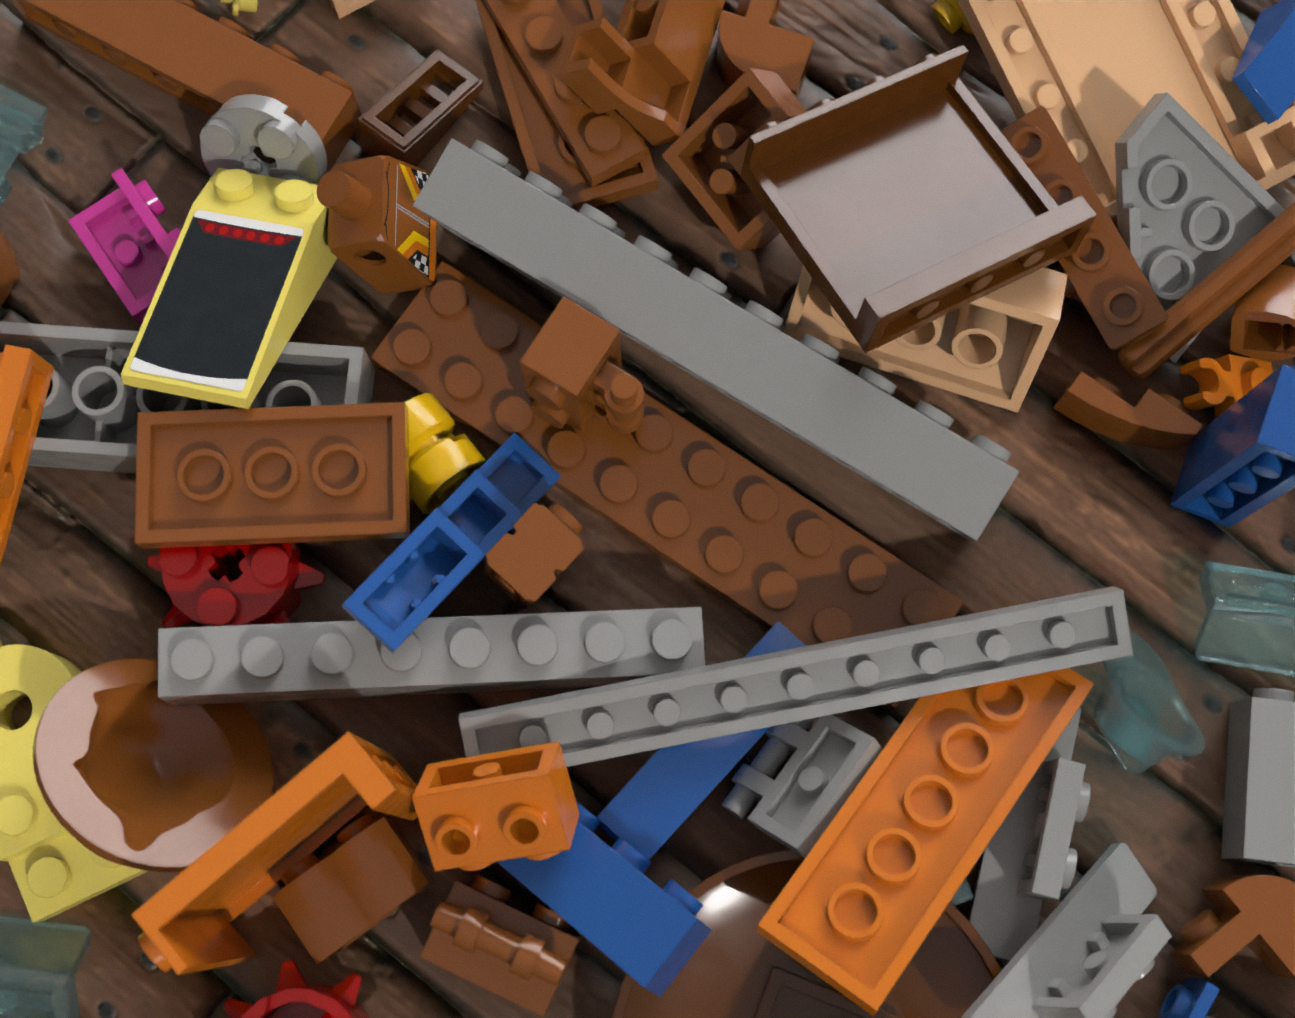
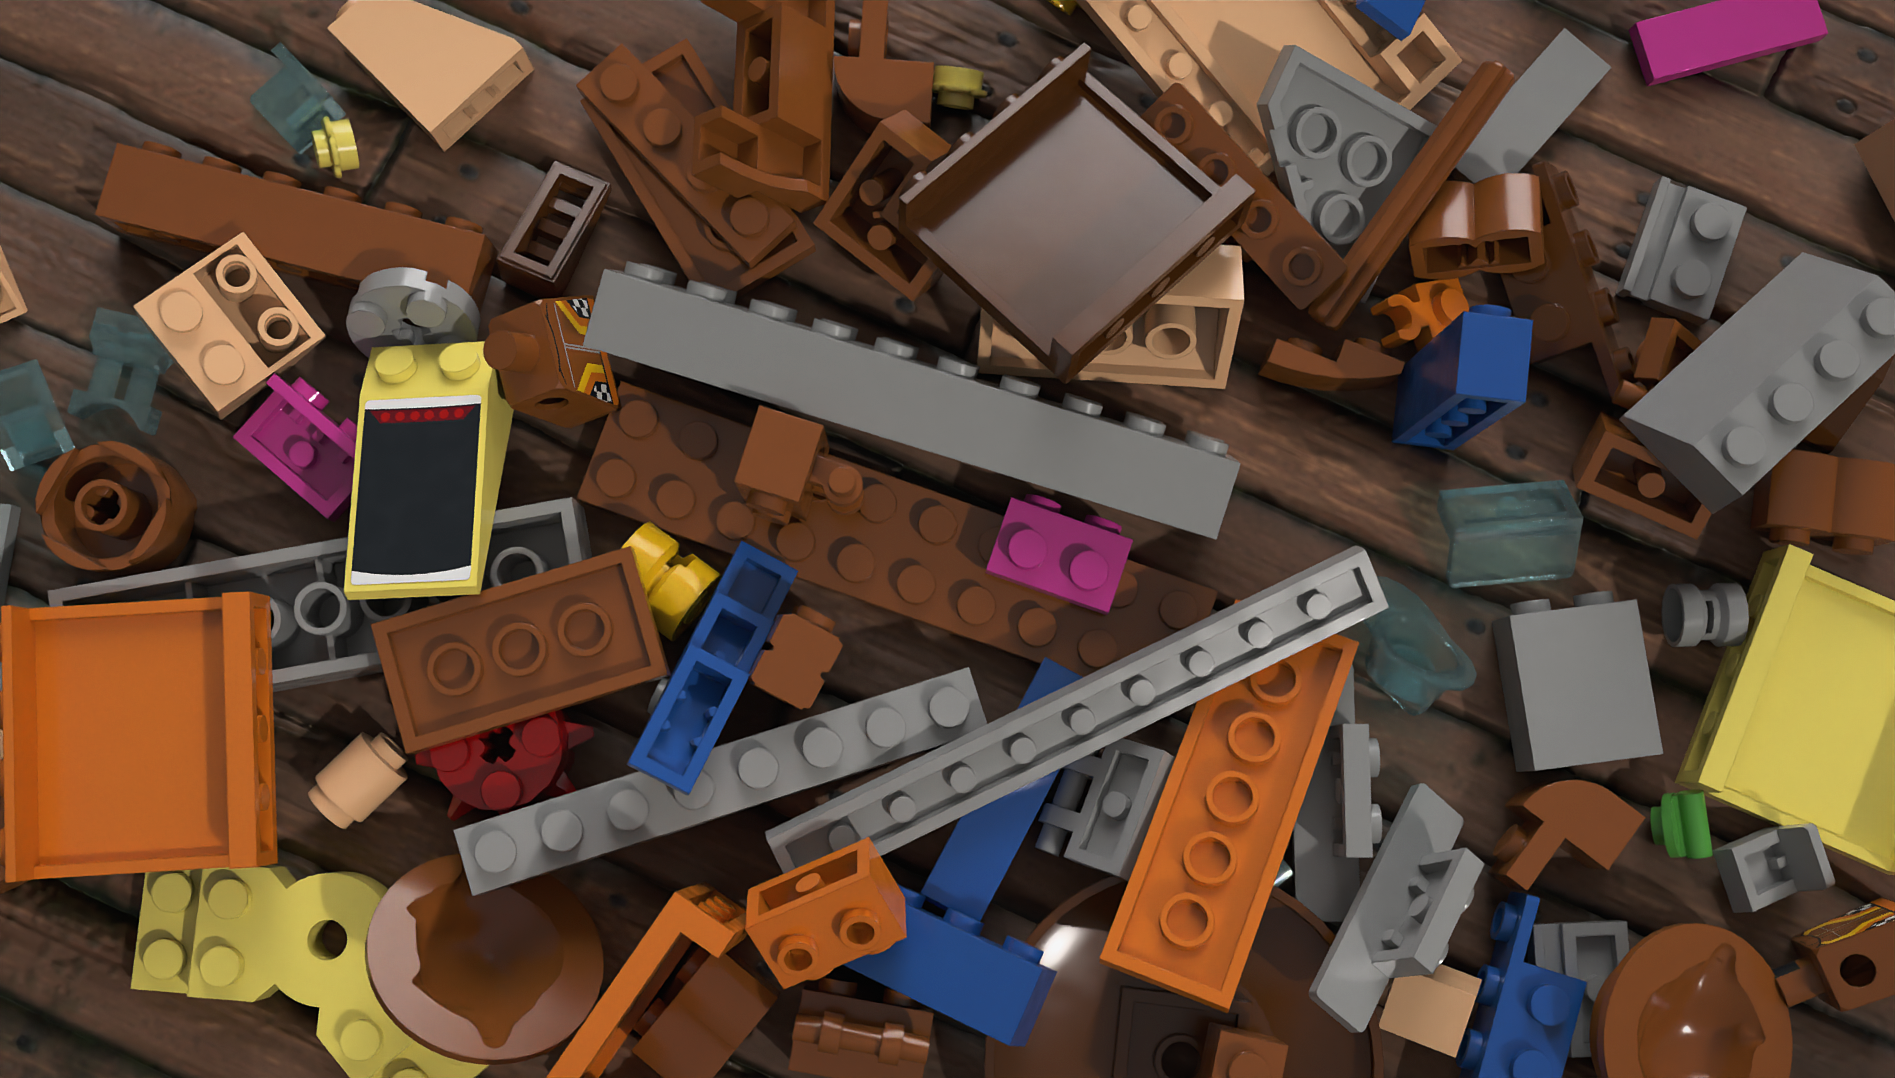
camera: 20 degrees left, 5 degrees up
none -> light nougat slope [133,232,326,420]
none -> light nougat brick [308,732,408,829]
none -> light yellow plate [932,66,987,110]
none -> dark pink bracket [985,494,1133,615]

